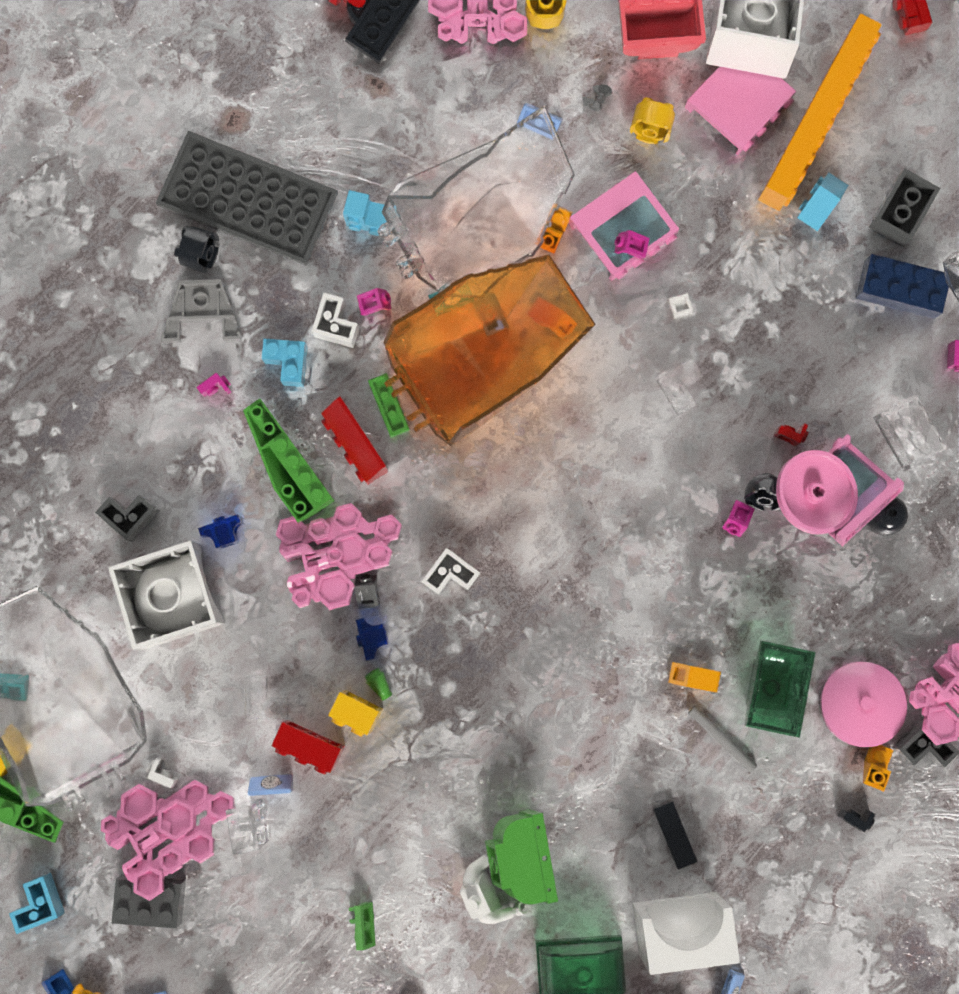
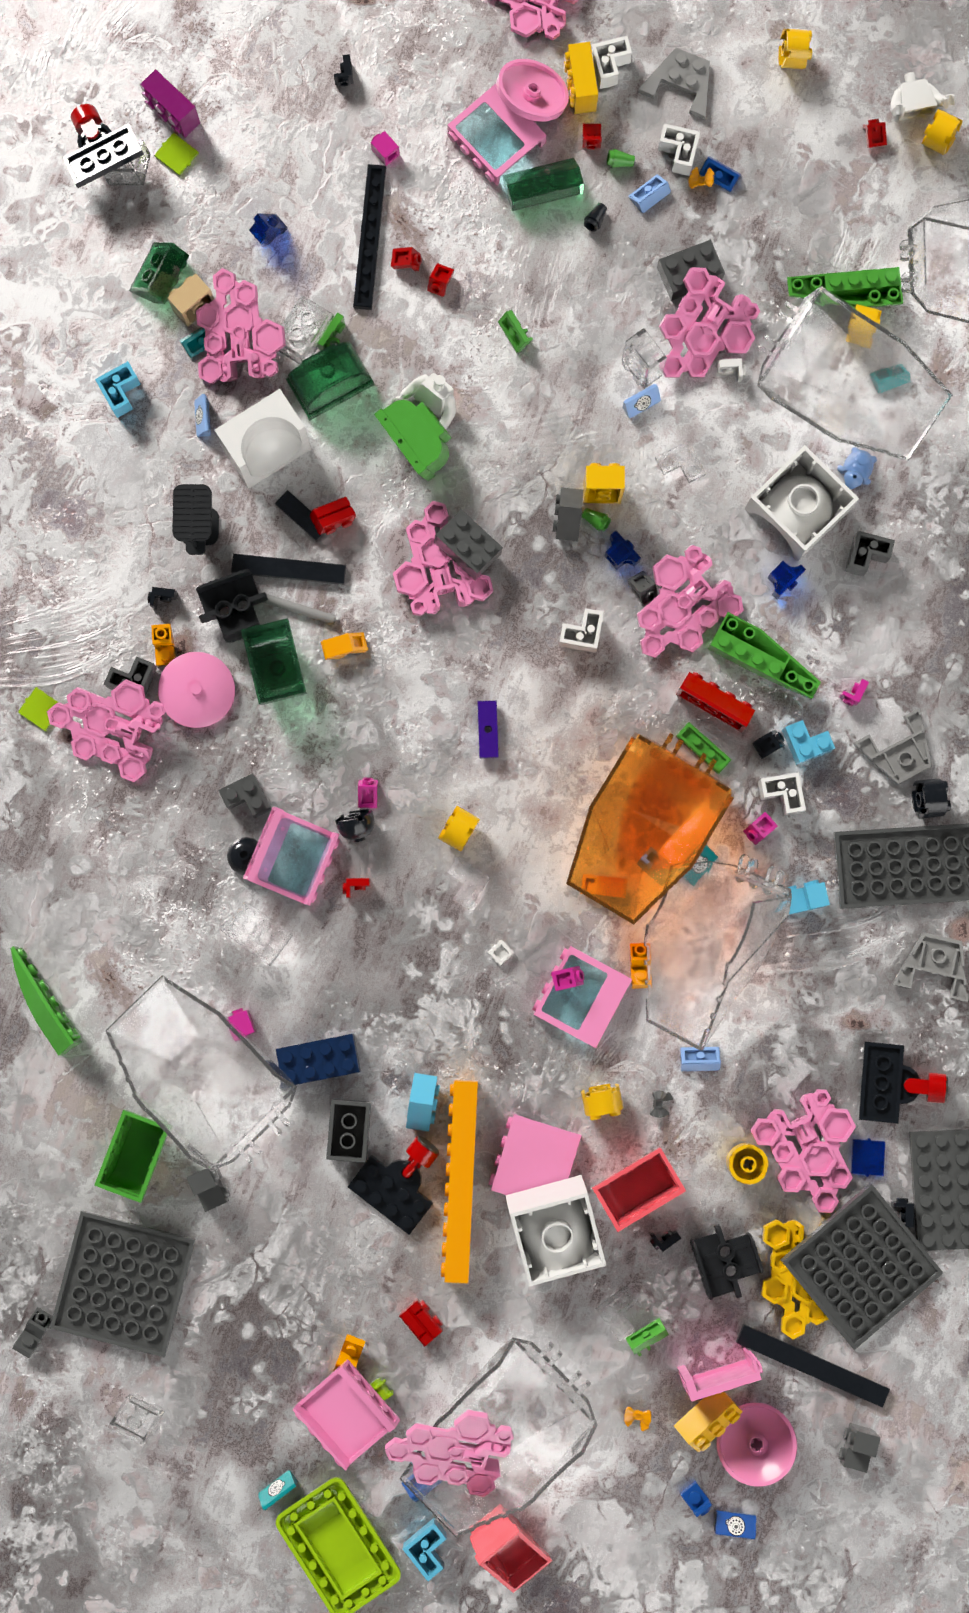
camera: 155 degrees right, 0 degrees up
medium azure brick [9,872,65,934] -> none
red brick [271,720,345,774] -> none
bright pink dish [776,450,858,535] -> none
none -> black piece [172,484,219,555]
none -> black piece [196,569,268,643]
none -> dark grey brick [218,773,272,818]
none -> black tile [231,553,346,585]
none -> red brick [310,496,356,535]
none -> black plate [348,1136,439,1235]
none -> bright pink piece [393,501,493,616]
none -> dark grey brick [434,509,503,580]
none -> yellow brick [438,806,480,851]
none -> dark purple tile [478,700,499,759]
none -> dark grey brick [553,487,584,542]
none -> black bracket [752,730,785,759]
none -> medium blue animal [837,447,877,489]
none -> light grey wing [892,932,969,1002]

